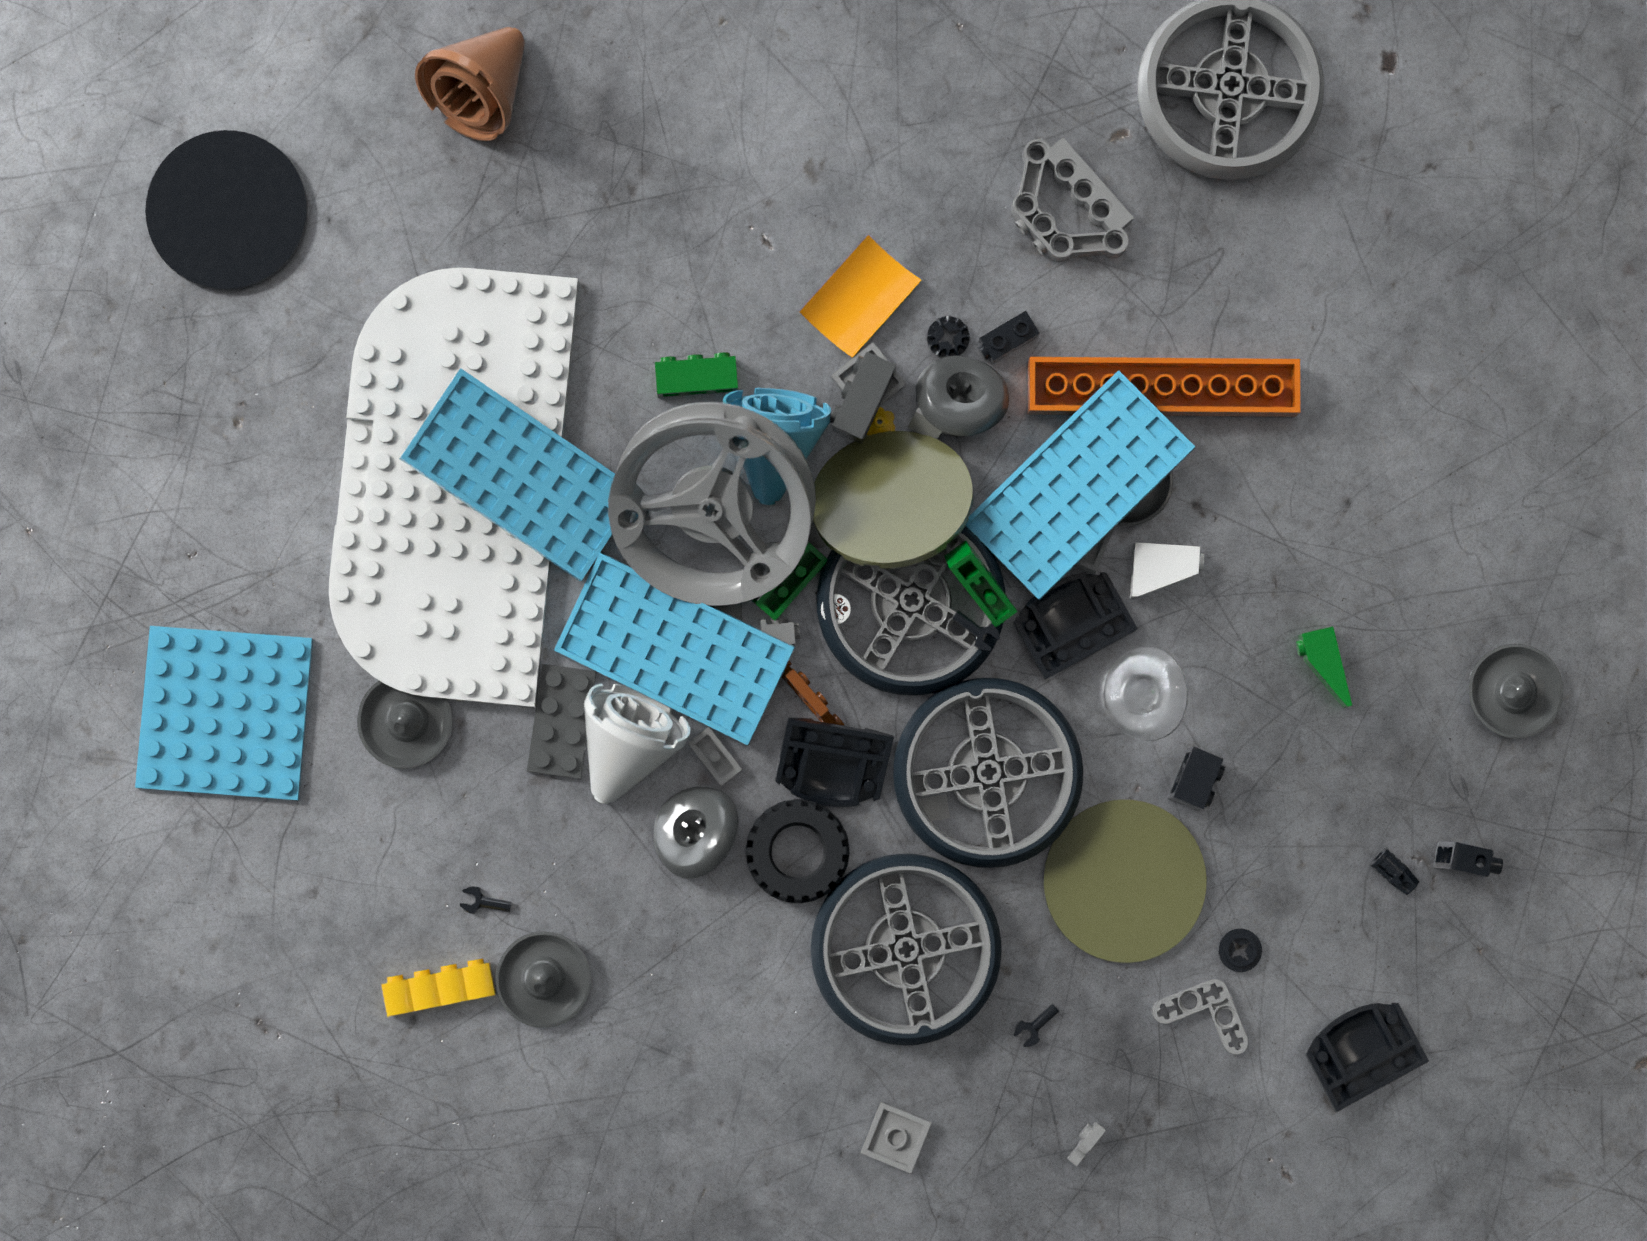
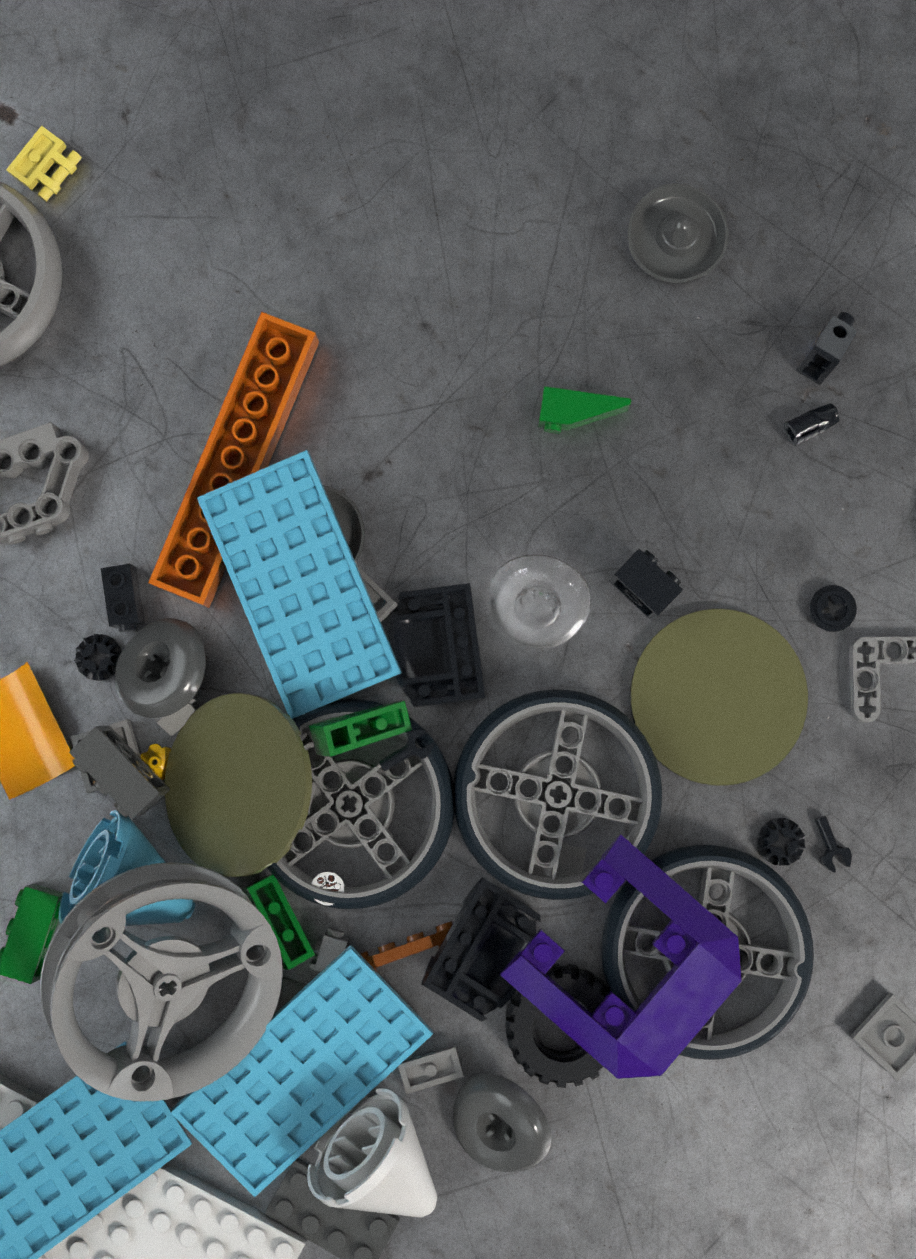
camera: 55 degrees left, 0 degrees up
white slope [1130,542,1204,599] -> none
none -> light yellow plate [6,125,82,202]
none -> dark purple slope [500,834,742,1079]
none -> black gear [757,818,806,866]

